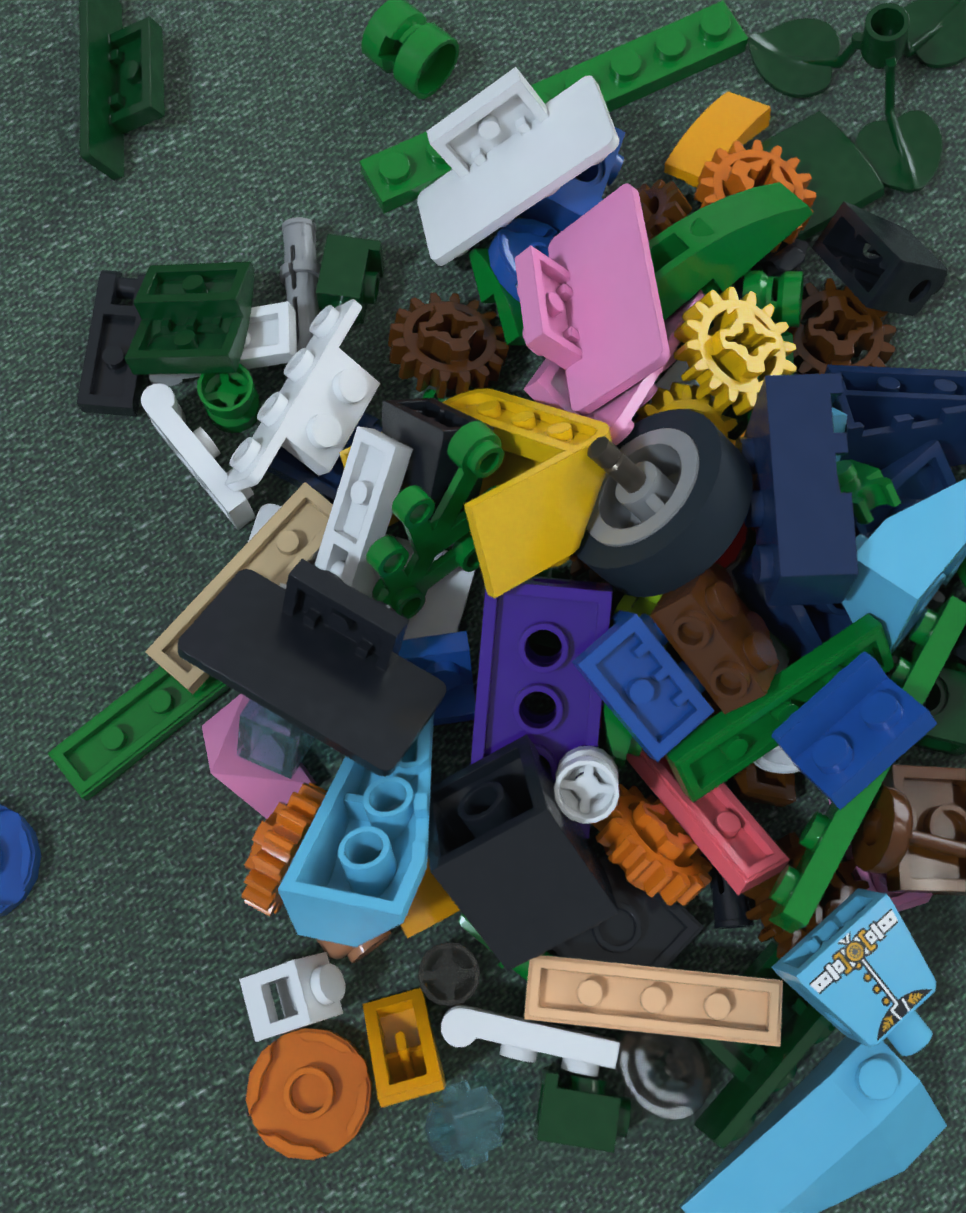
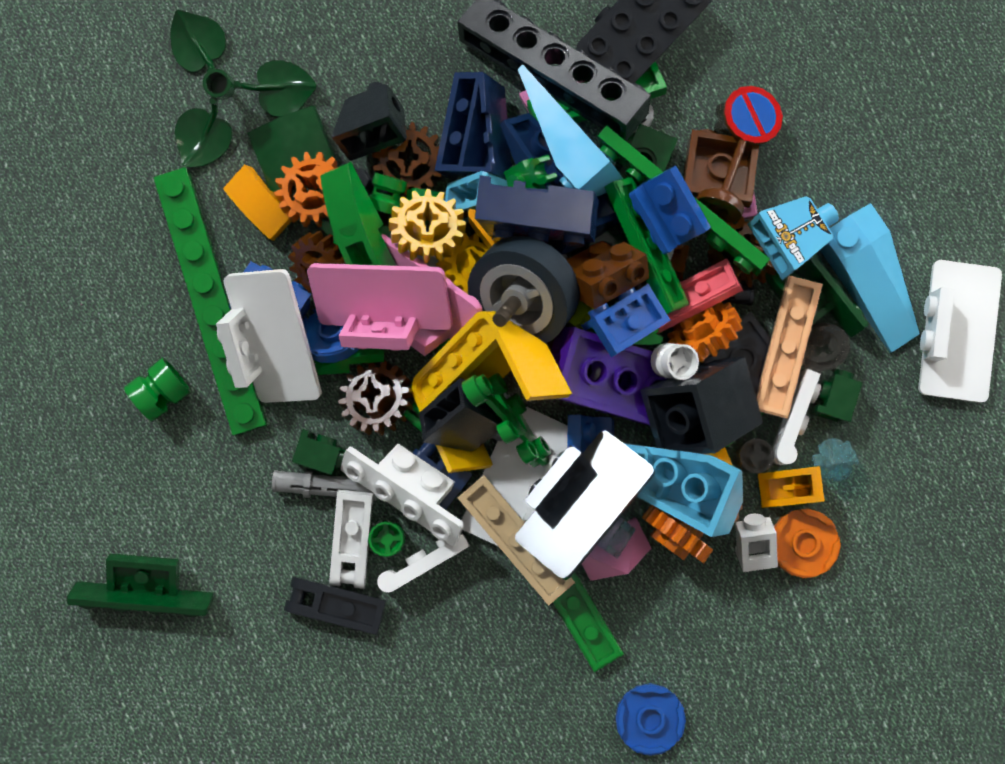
camera: 80 degrees left, 10 degrees up
dark green slope [124,261,255,375] -> none
white plate [315,426,413,598] -> none

